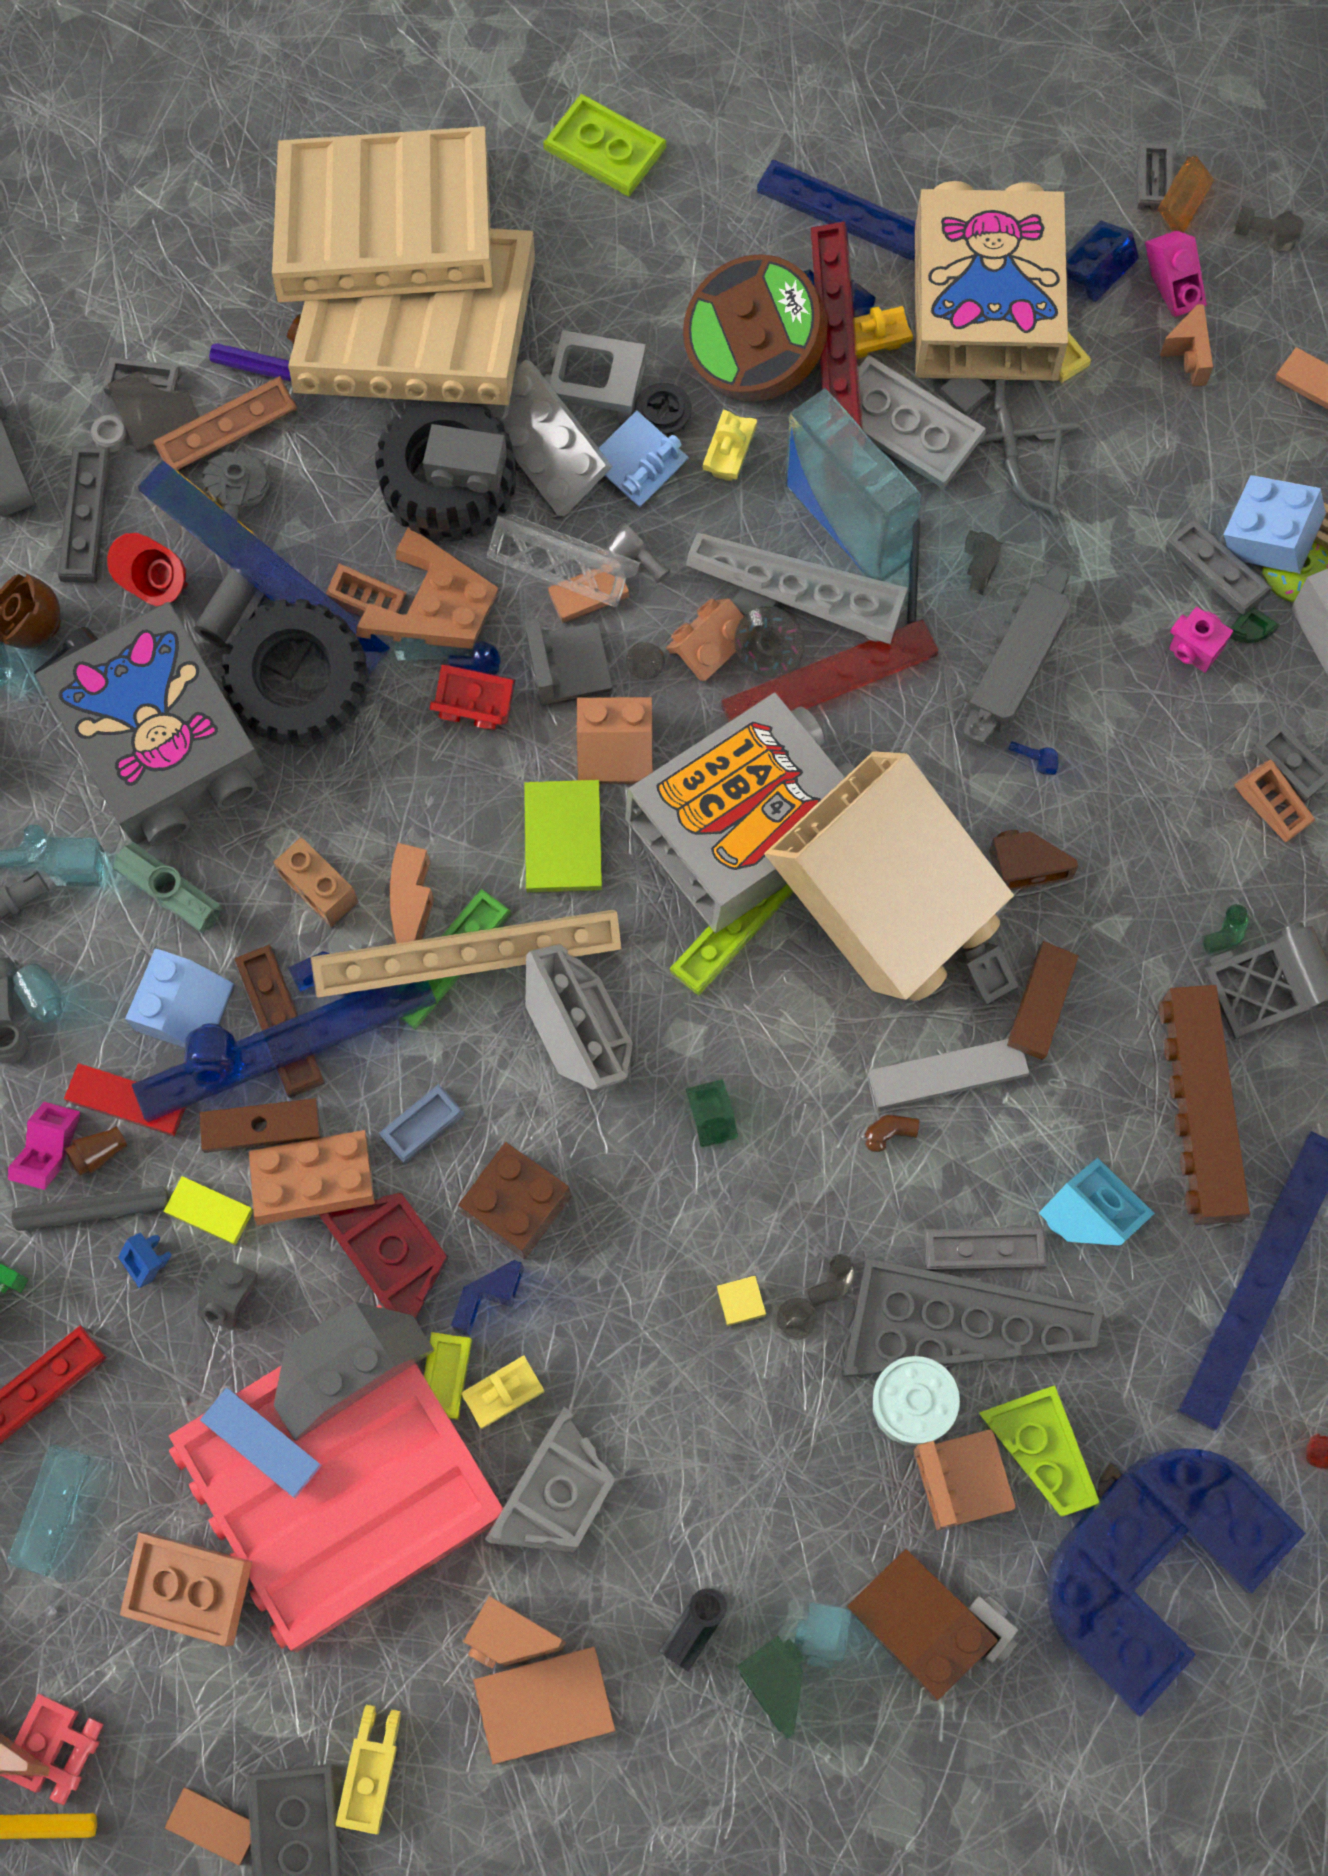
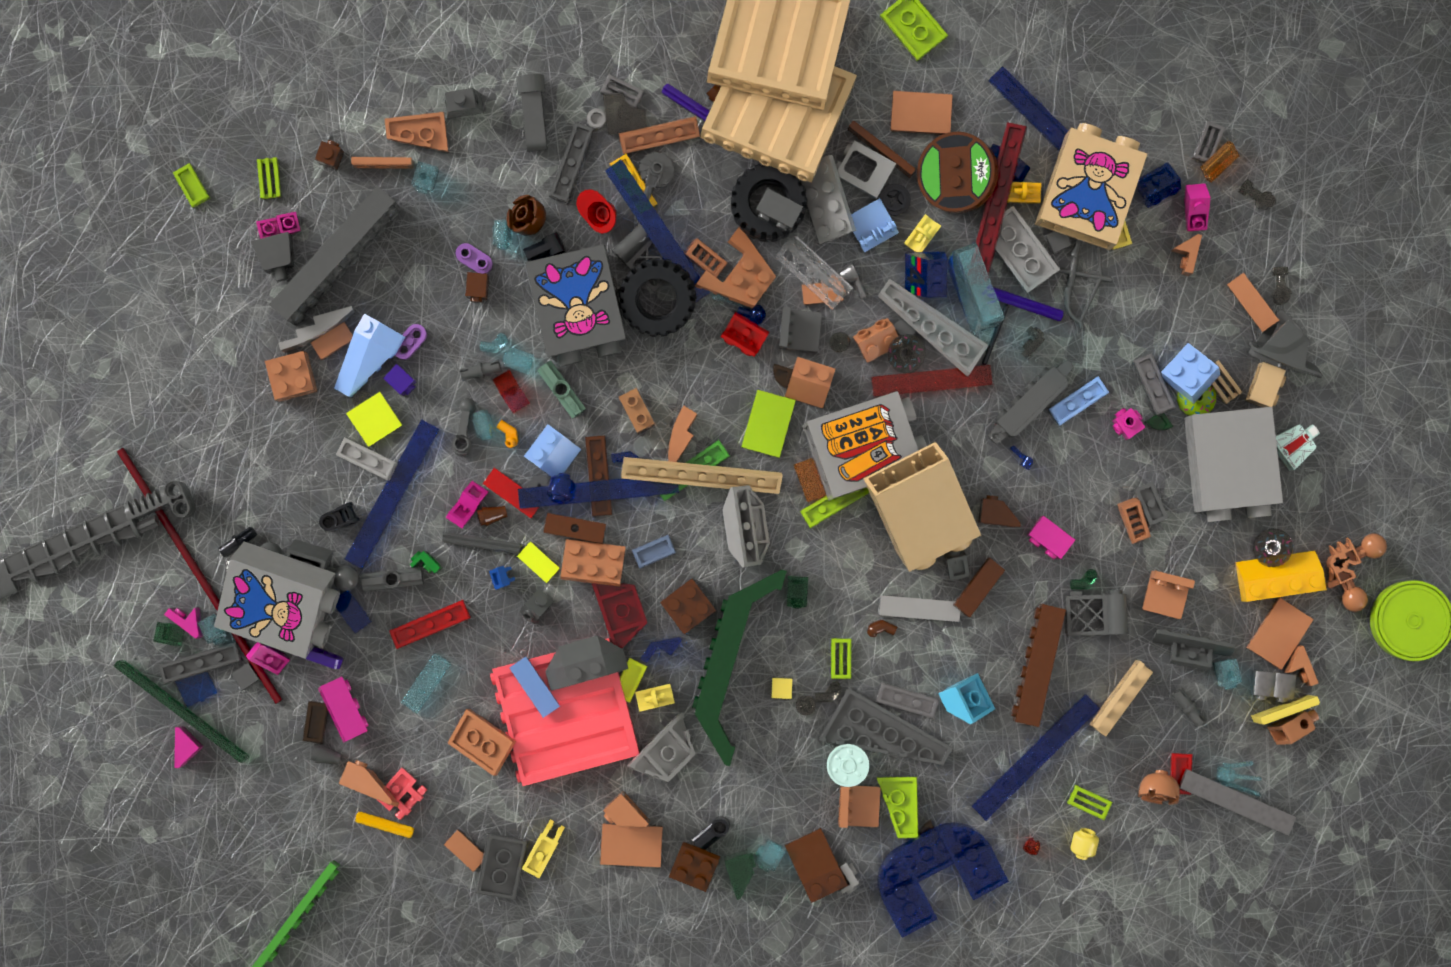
camera: 15 degrees right, 15 degrees up
none -> clear red slope [492,369,530,413]
none -> light orange arm [496,420,519,448]
none -> reddish brown plate [669,842,721,892]
none -> dark green slope [692,570,787,766]
none -> dark brown tile [773,364,793,389]
none -> clear orange tile [793,458,826,502]
none -> lime tile [831,638,851,679]
none -> reddish brown tile [848,121,916,178]
none -> nougat tile [890,91,952,135]
none -> clear blue slope [905,252,947,298]
none -> dark purple axle [987,287,1064,321]
none -> dark pink brick [1027,516,1075,560]
none -> light blue tile [1048,376,1109,426]

